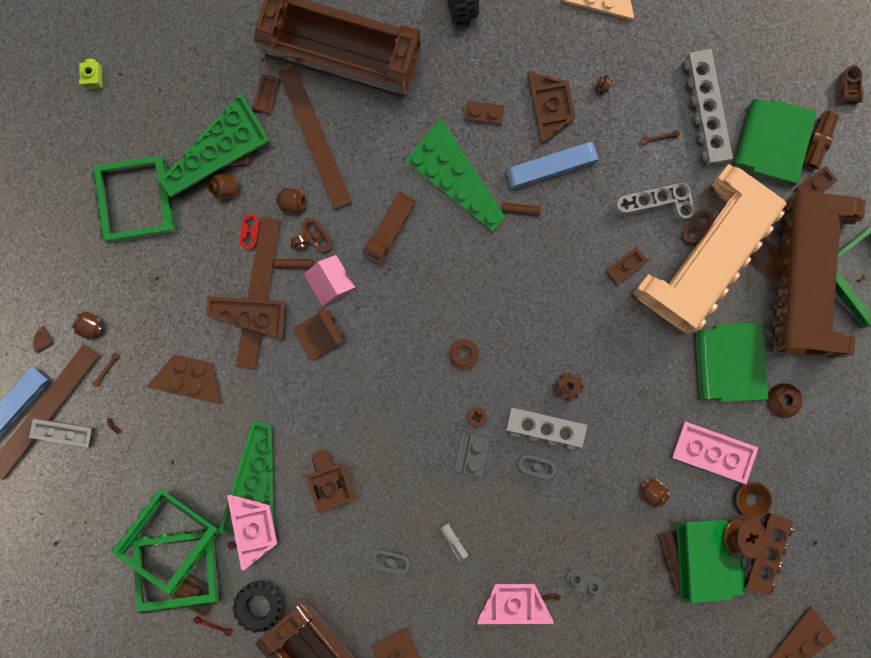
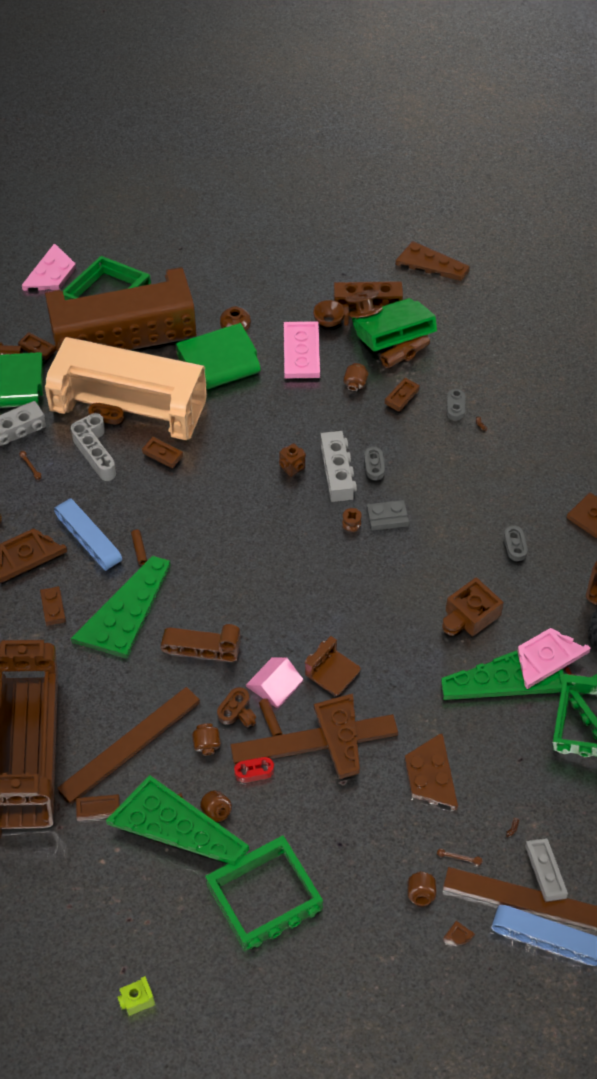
camera: 110 degrees left, 30 degrees down
light grey axle [439,523,468,561] -> none
reddish brown gear [448,339,479,369] -> none
bright pink wing [478,583,553,624] -> none
none -> reddish brown plate [385,378,420,412]

